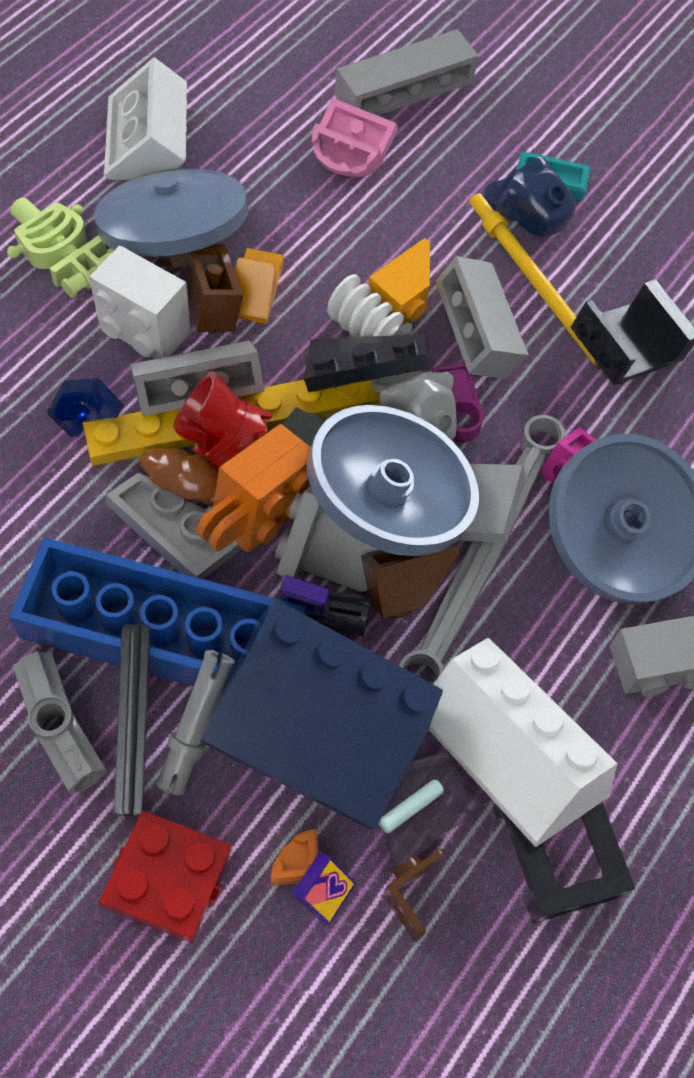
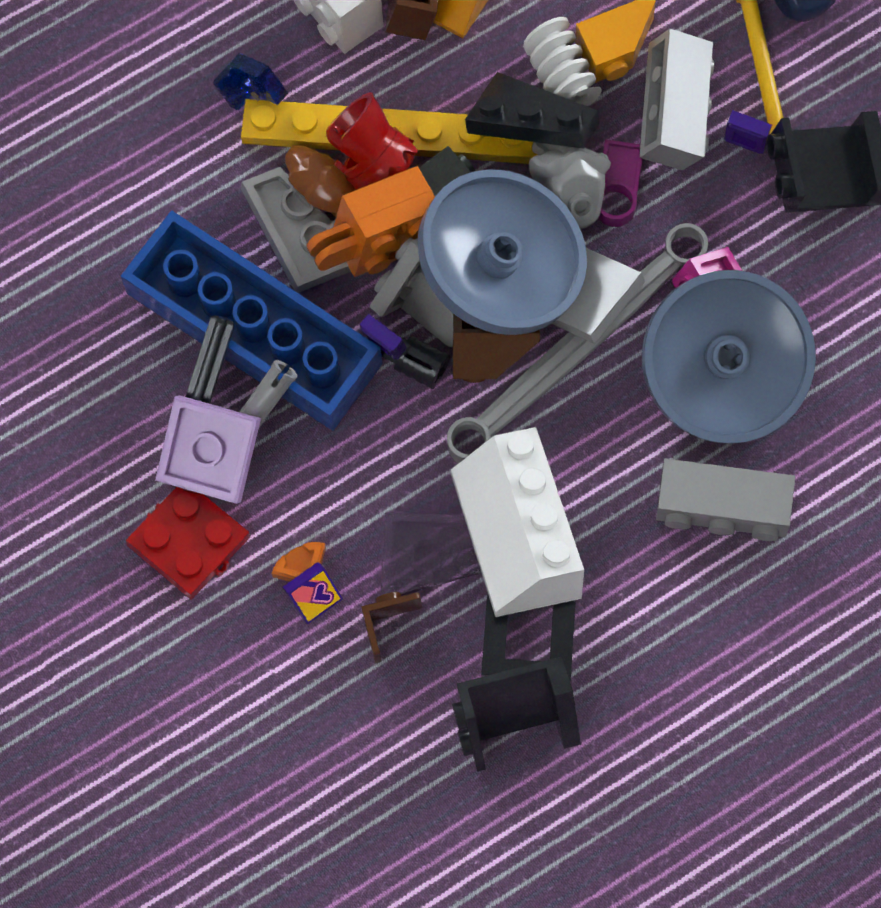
camera: 30 degrees right, 10 degrees up
light grey piece [13,651,107,794] -> none
light grey brick [130,341,264,416] -> none
dark blue slope [199,599,443,831] -> none
light aqua piece [379,780,444,833] -> none
none -> lavender tile [155,395,261,504]
none -> black panel [452,656,581,772]
none -> dark purple tile [724,110,772,154]

